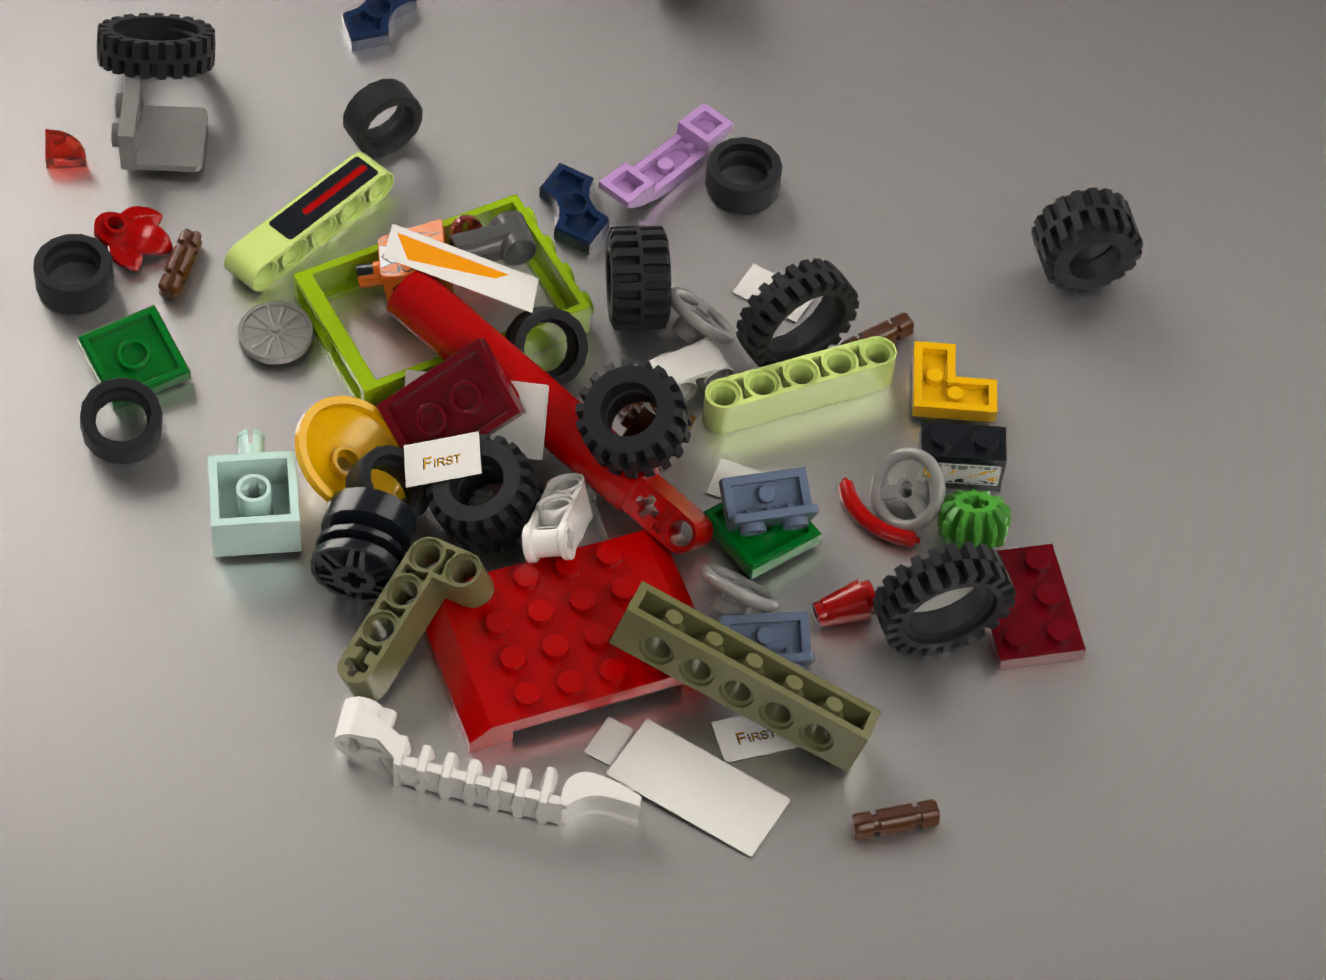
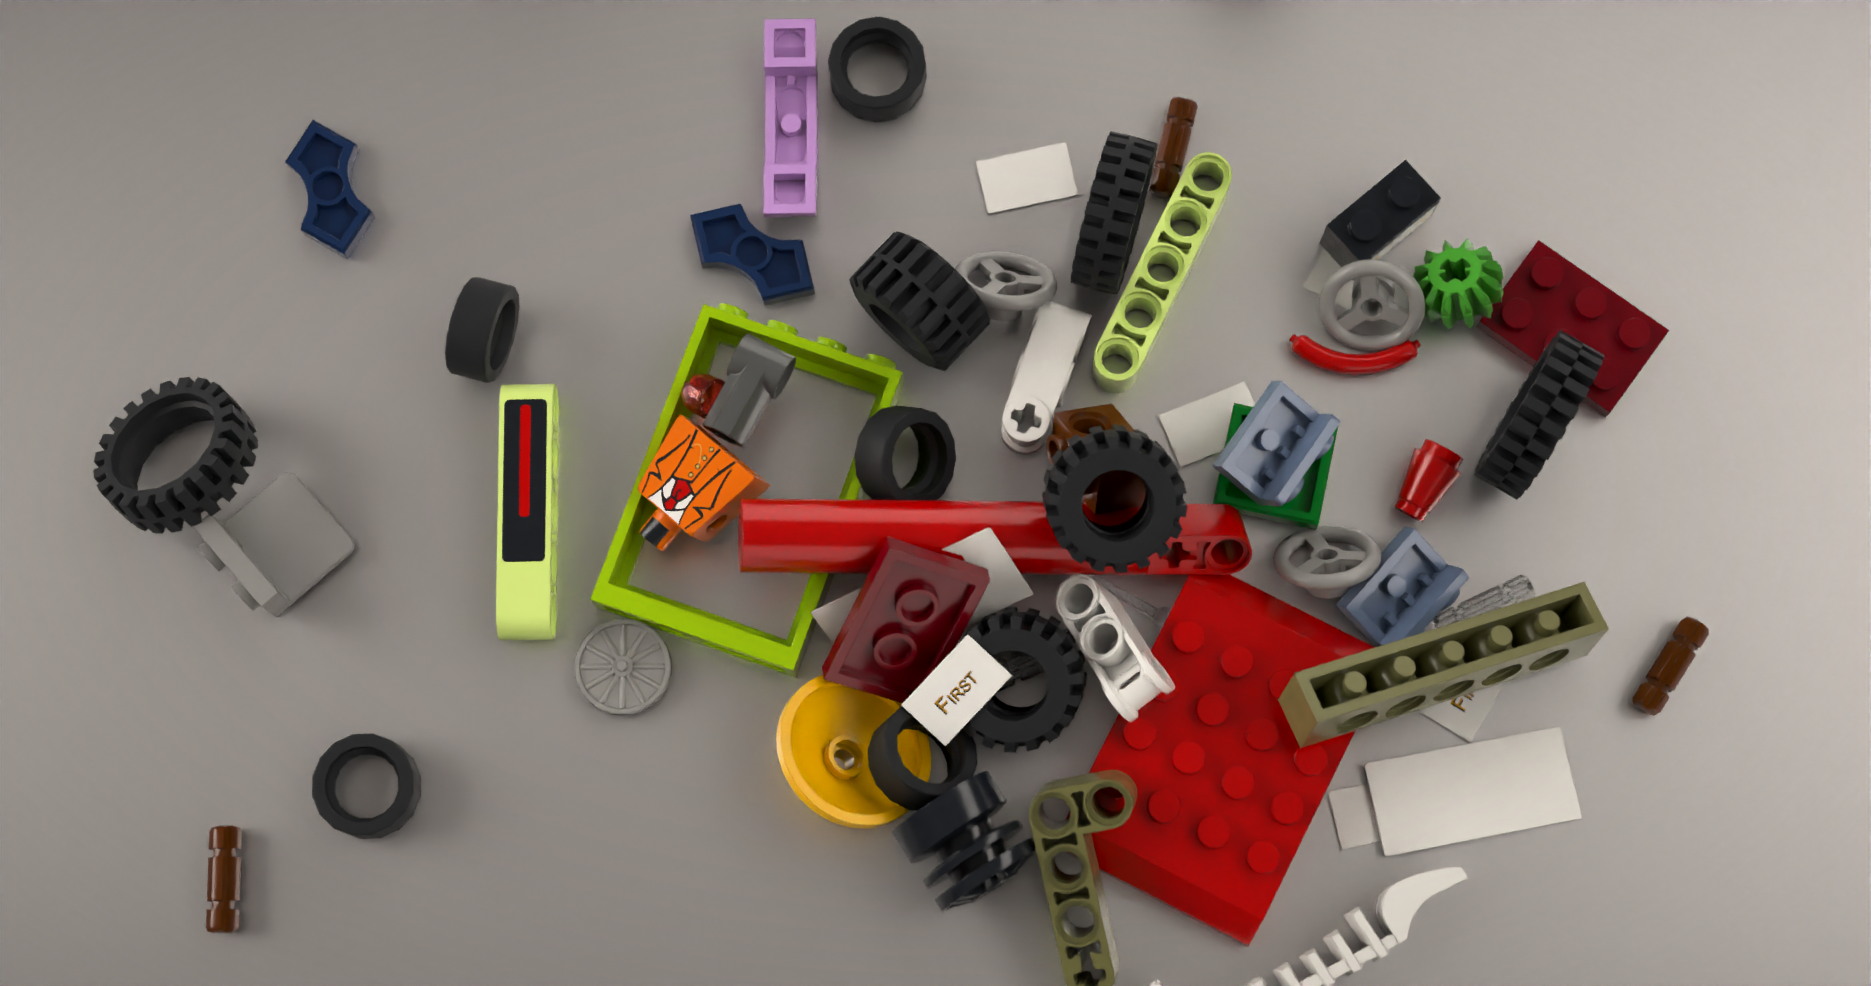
camera: 35 degrees left, 25 degrees up
clear red tile [45,129,87,168] -> none
green plate [77,305,191,411] -> none
black tyre [80,377,163,464] -> none
red plate [93,206,173,272] -> none
reddish brown axle [158,229,202,300] -> none
light aqua brick [208,429,302,557] -> none
white sticker [383,224,539,313] -> none
yellow plate [912,341,997,423] -> none

